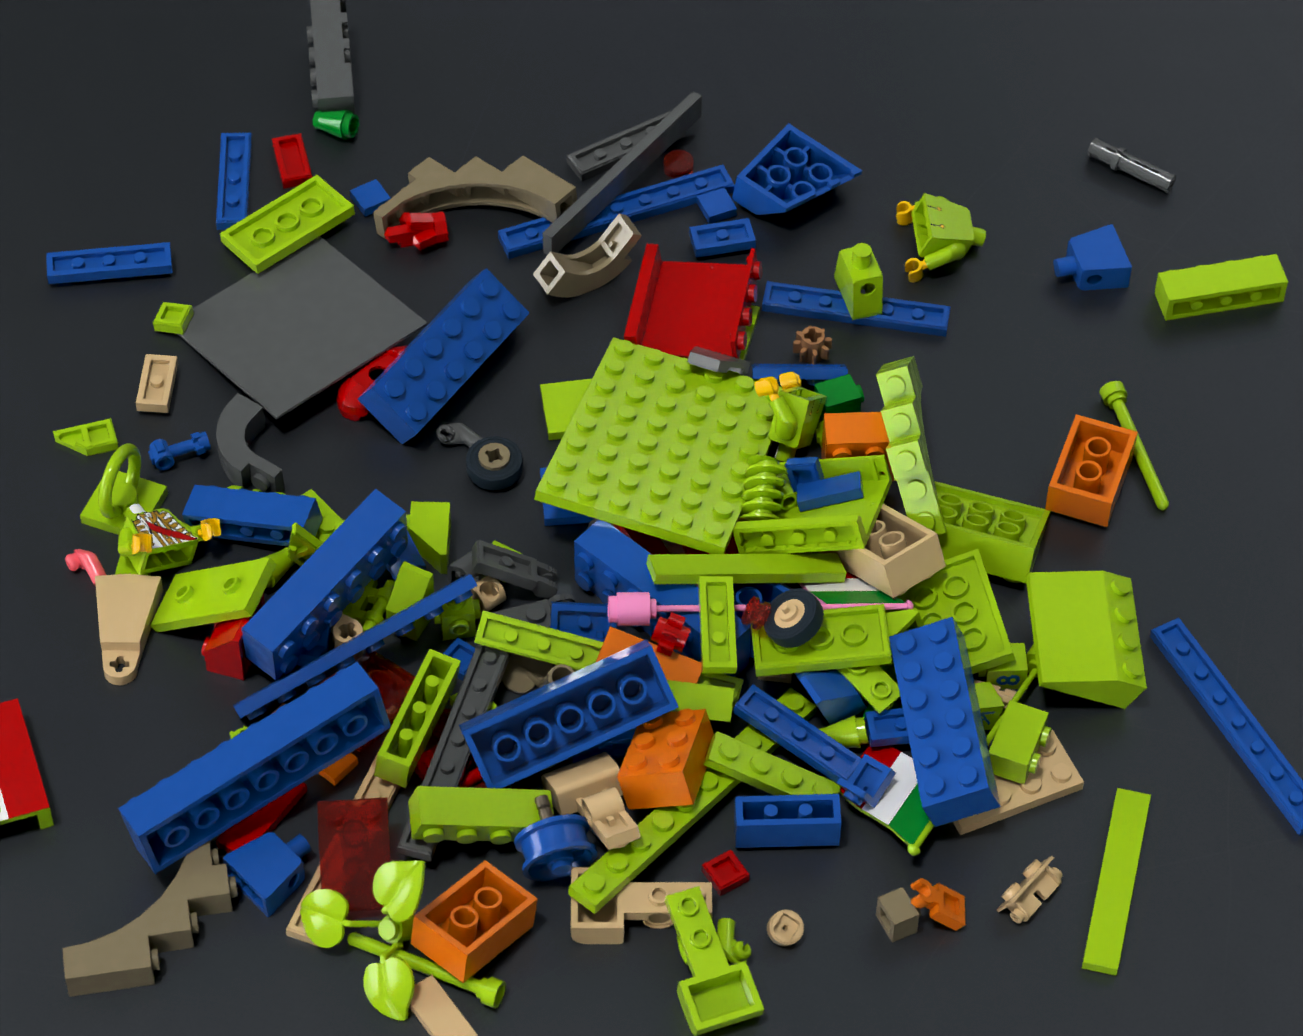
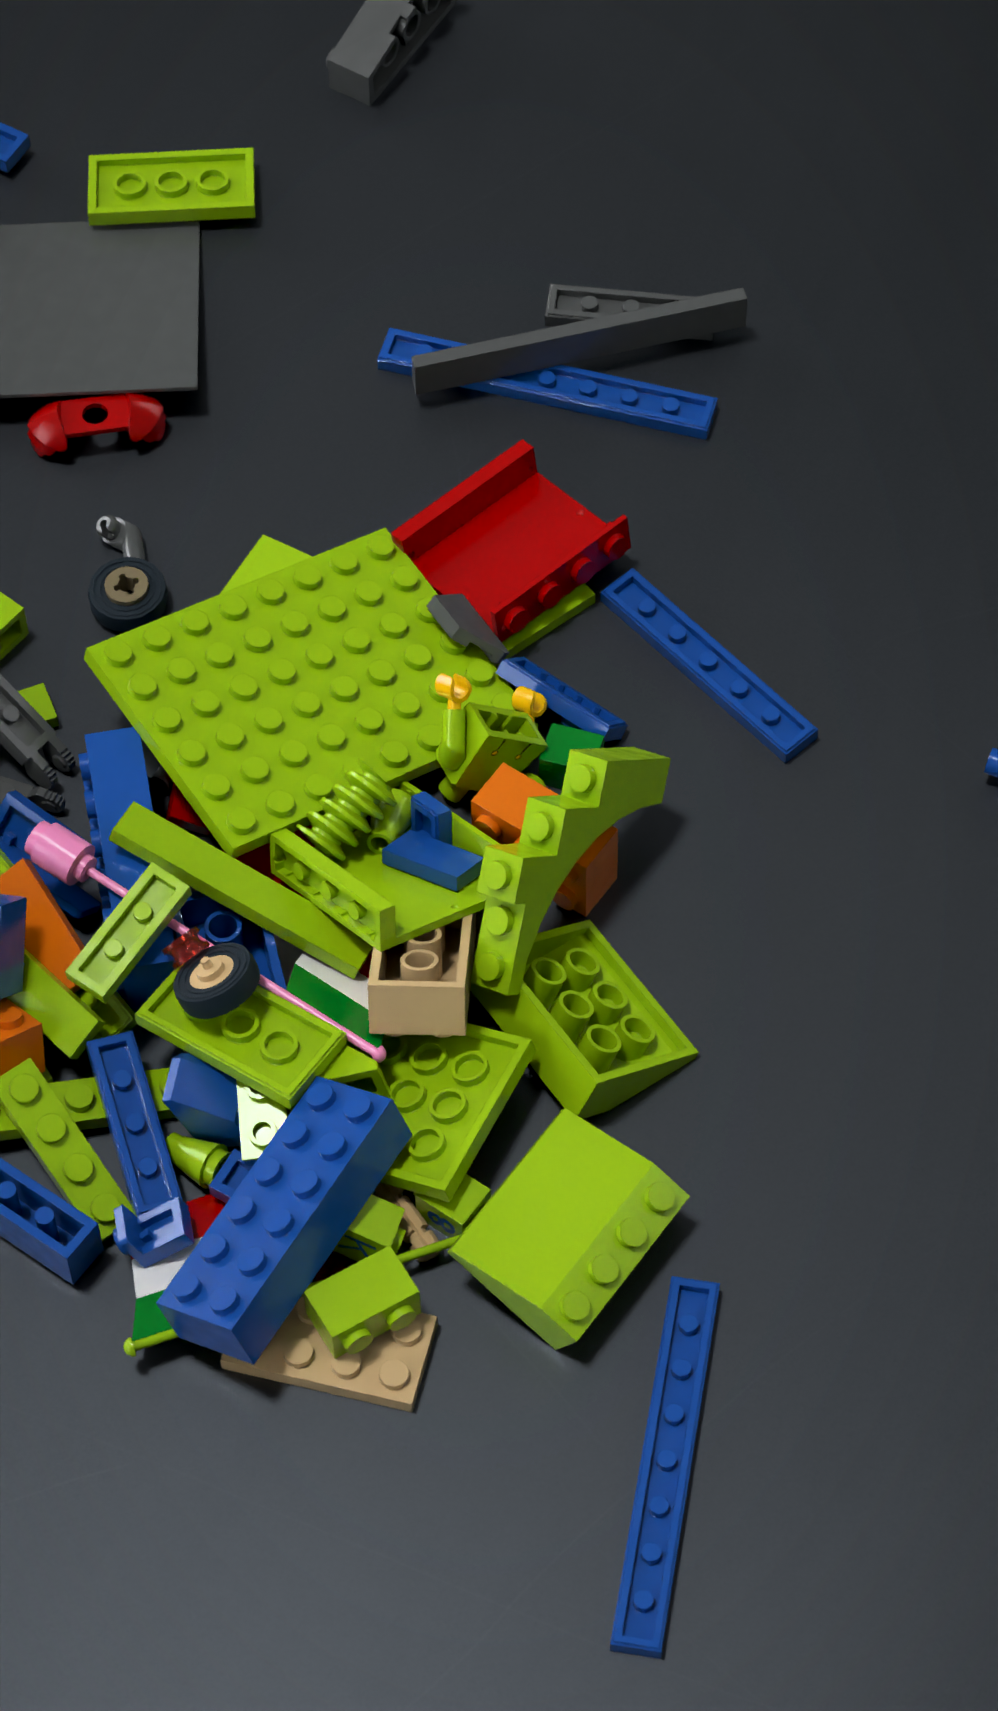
camera: 40 degrees right, 5 degrees up
blue tile [216,133,252,230] -> none
red tile [272,133,312,189] -> none
green cone [313,110,359,140] -> none
blue tile [350,179,391,217] -> none
blue brick [358,268,529,444] -> none
dark tan arch [373,156,577,239] -> none
red rock [384,211,449,250] -> none
dark tan arch [533,213,642,297] -> none
red gear [650,612,691,657] -> none
clear red tile [664,150,694,179] -> none
blue plate [689,218,756,258] -> none
blue tile [697,188,737,224] -> none
blue wedge [732,123,862,215] -> none
medium nougat gear [793,326,832,364] -> none
lime torso [834,243,883,320] -> none
dark tan plate [876,887,921,943] -> none
lime torso [896,193,986,283] -> none
orange plate [911,878,965,931] -> none
tan hinge [997,856,1063,924] -> none
orange brick [1045,414,1138,527] -> none
lime tile [1082,788,1151,976] -> none
lime piece [1099,381,1169,510] -> none

